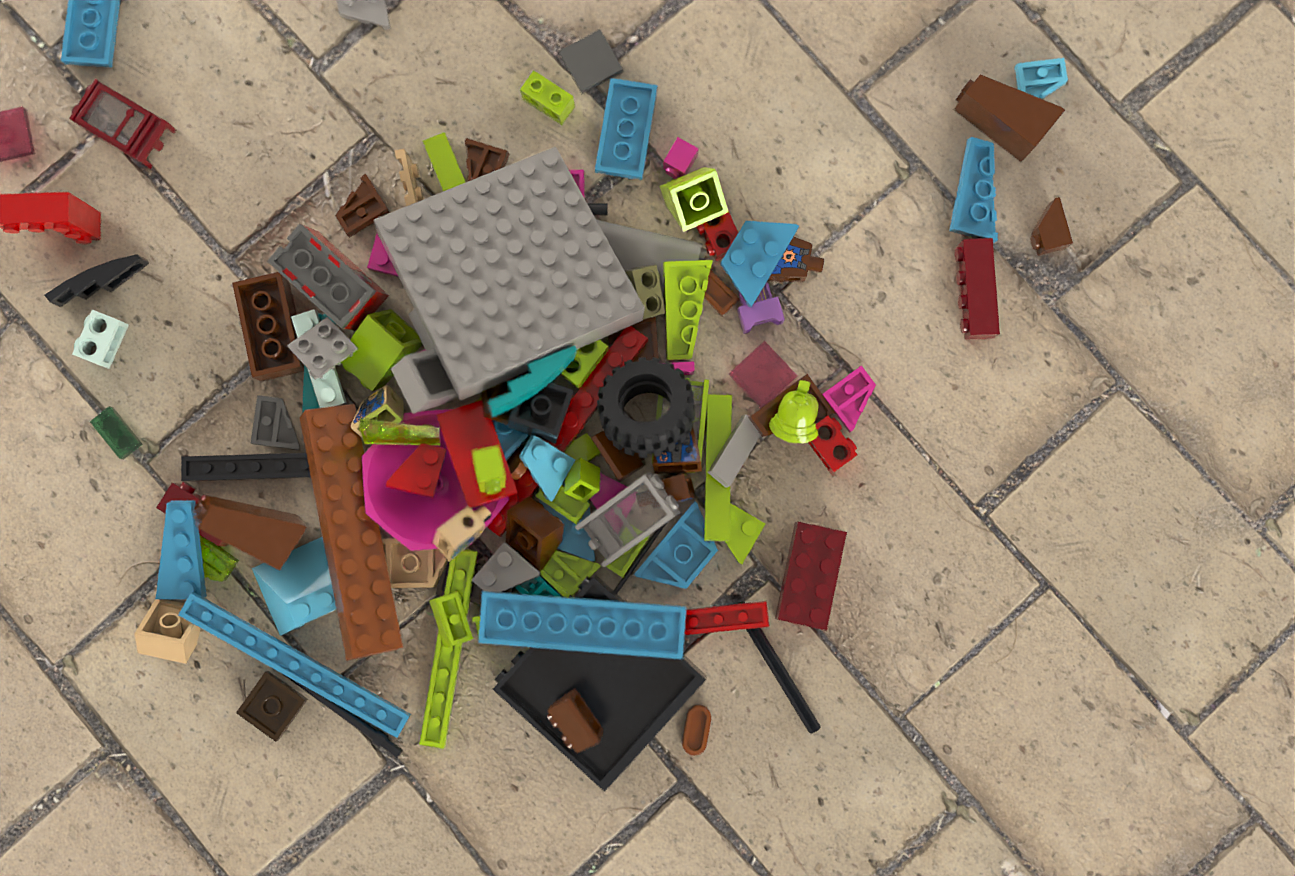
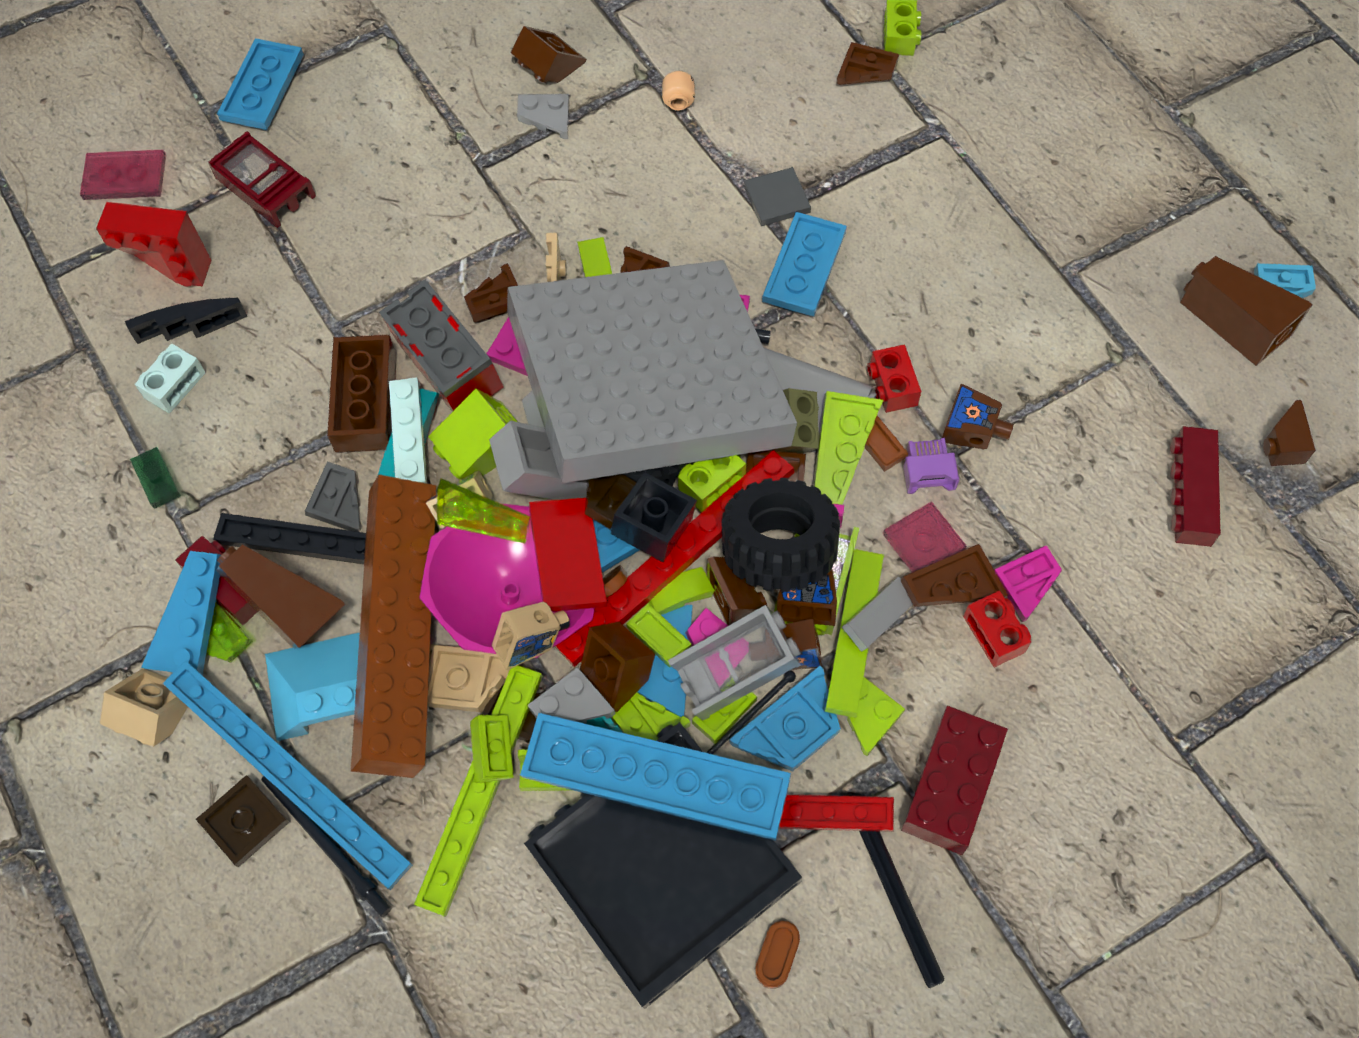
camera: 10 degrees right, 20 degrees down
light grey hinge [287,317,358,380] -> none
red wing [385,443,447,499] -> none
lime brick [472,446,505,494] -> none
teal slope [488,345,577,418] -> none
medium azure wing [519,435,575,502] -> none
lime brick [520,70,575,125] -> none
reddish brown slope [547,688,604,753] -> none
lime brick [565,457,600,503] -> none
lime slope [660,167,728,232] -> none
dark pink brick [663,137,699,179] -> none
dark azure wing [720,221,799,308] -> none
lime helmet [769,380,819,444] -> none
dark azure wing [949,137,998,243] -> none

